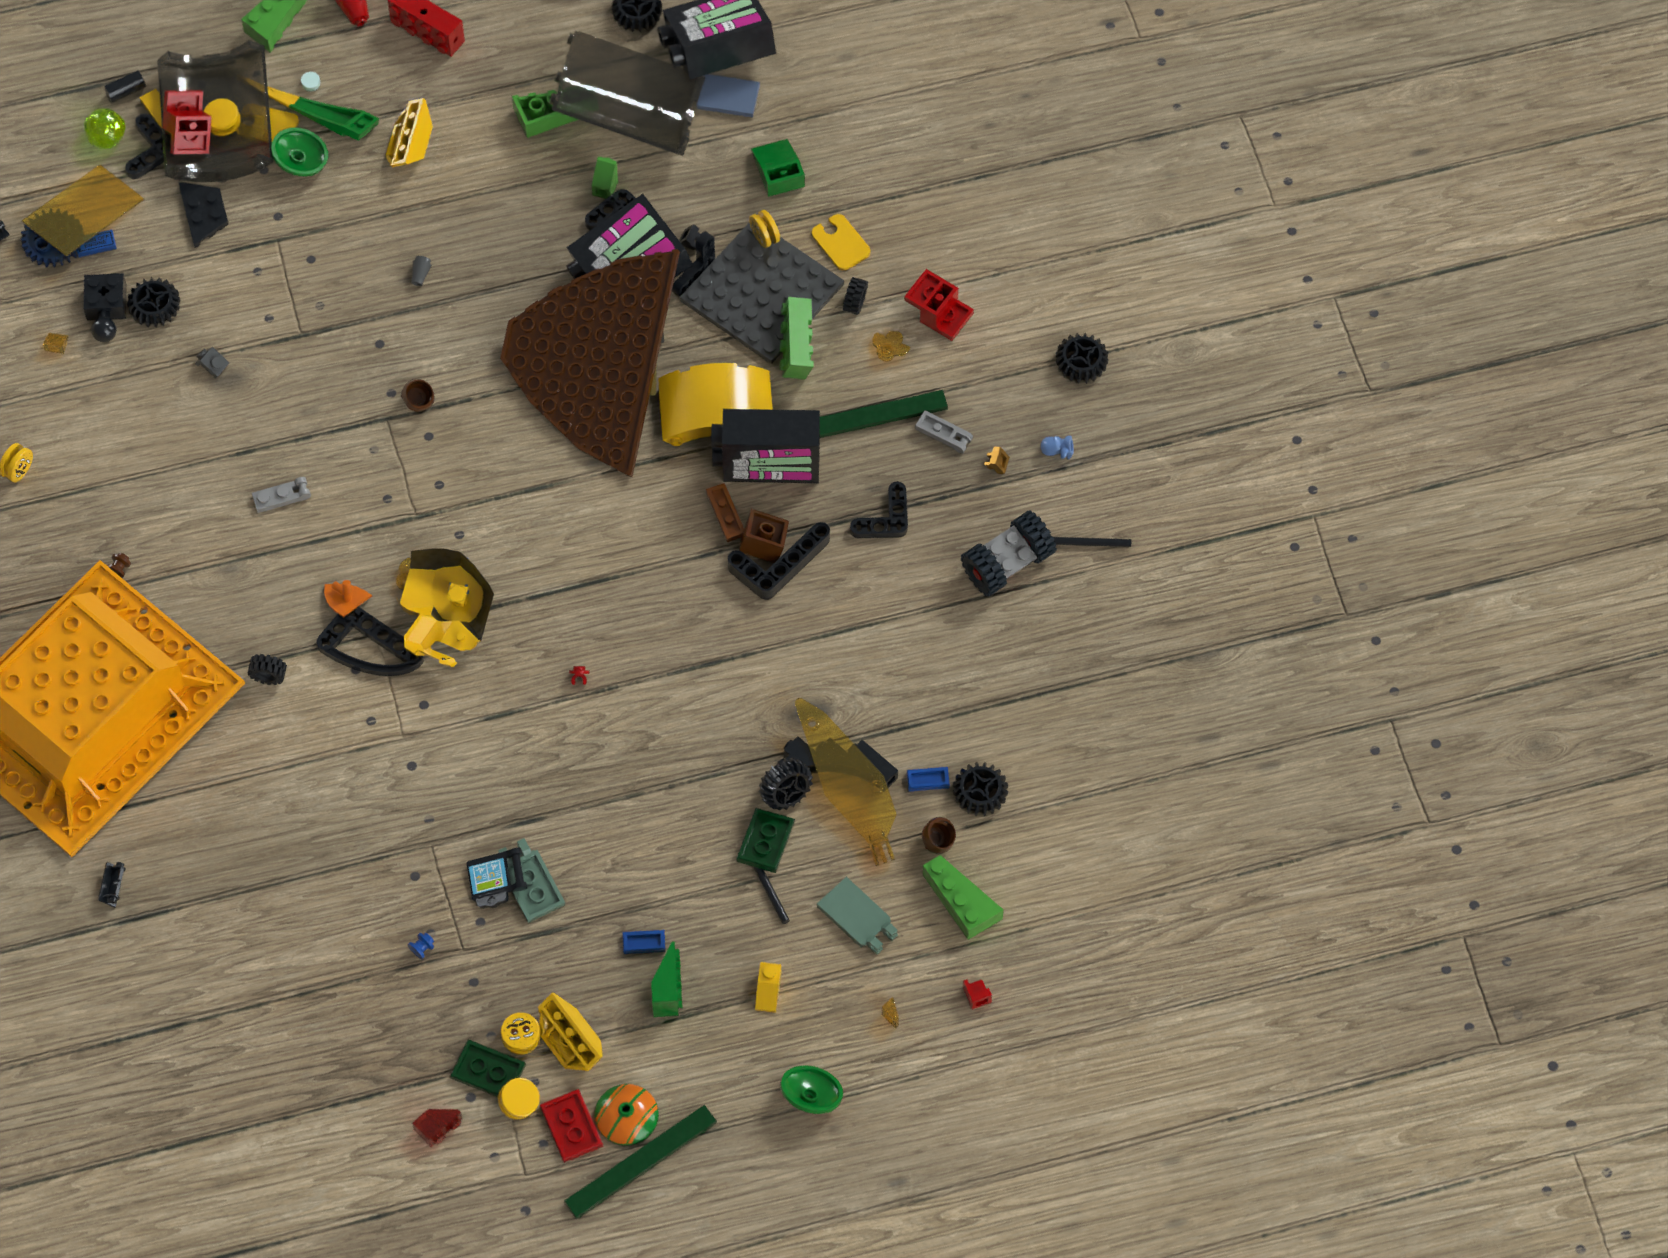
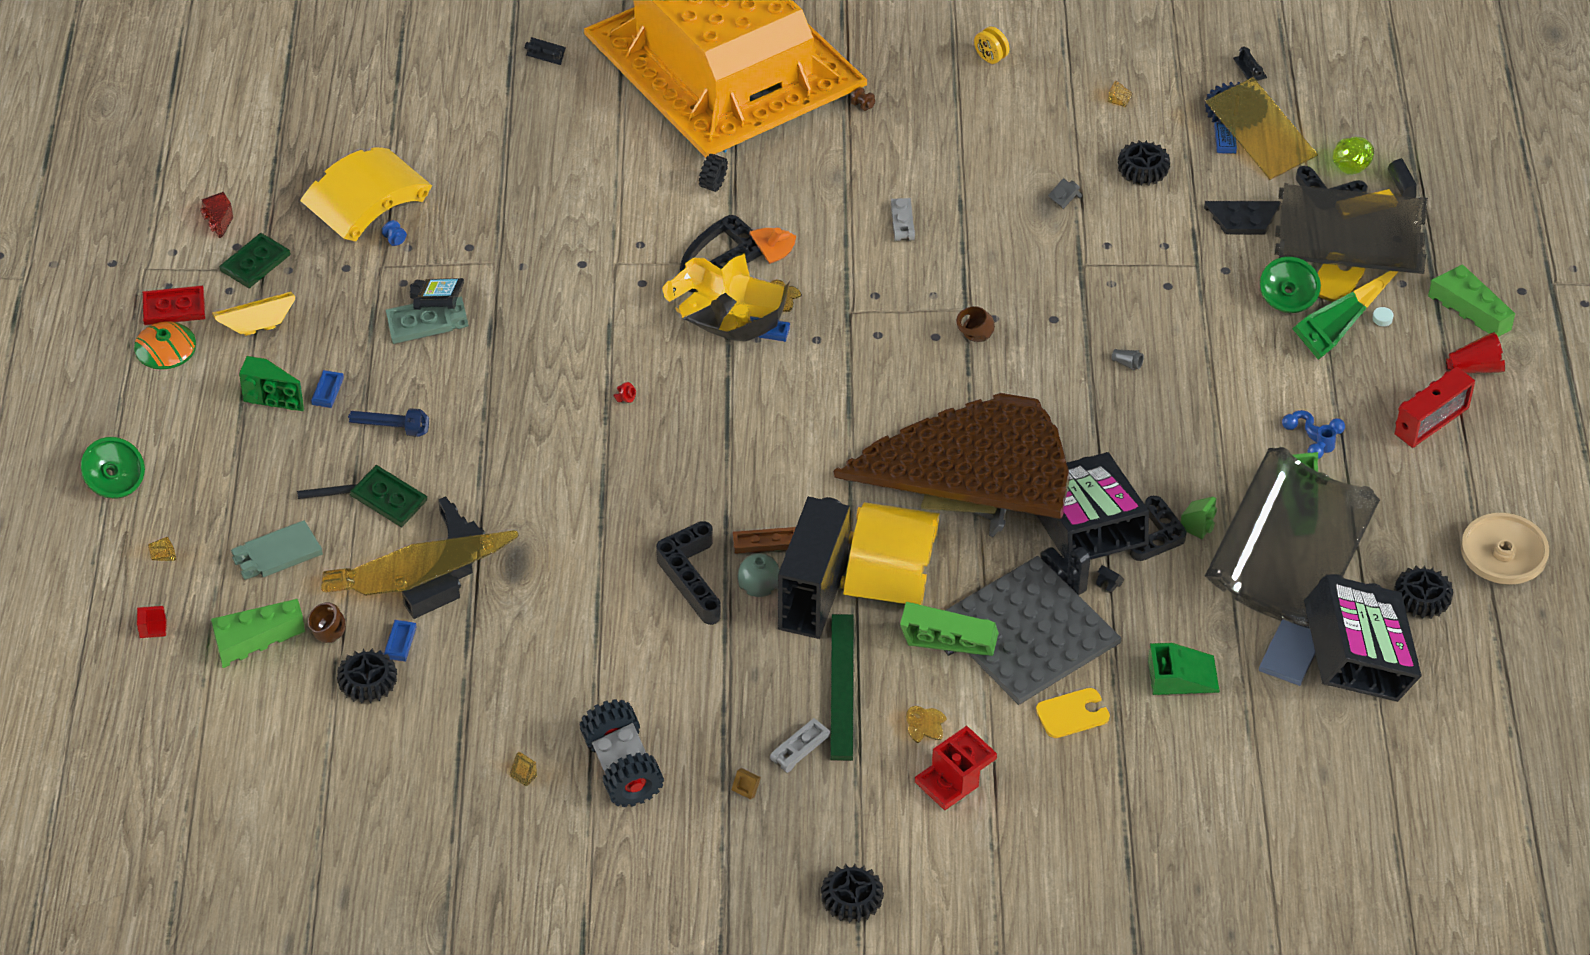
camera: 105 degrees right, 15 degrees down
black brick [83,273,127,343] -> none
red bracket [162,90,212,154] -> none
yellow head [204,99,241,136] -> none
yellow wedge [385,98,433,167] -> none
yellow head [498,1078,540,1120] -> none
yellow head [501,1012,541,1055] -> none
dark green tile [564,1104,717,1219] -> none
reddish brown slope [739,508,789,563] -> none
yellow head [749,209,780,248] -> none
yellow slope [755,962,782,1013] -> none
black gear [759,758,813,811] -> none
black tyre [843,277,868,315] -> none
black beam [850,481,908,539] -> none
medium blue animal [1040,436,1074,459] -> none
black bar [1054,537,1132,547] -> none
none -> yellow panel [300,147,432,242]
none -> dark blue piece [348,408,429,437]
none -> clear yellow slope [510,752,537,786]
none -> sand green cylinder [738,553,780,597]
none -> blue piece [1282,410,1345,459]

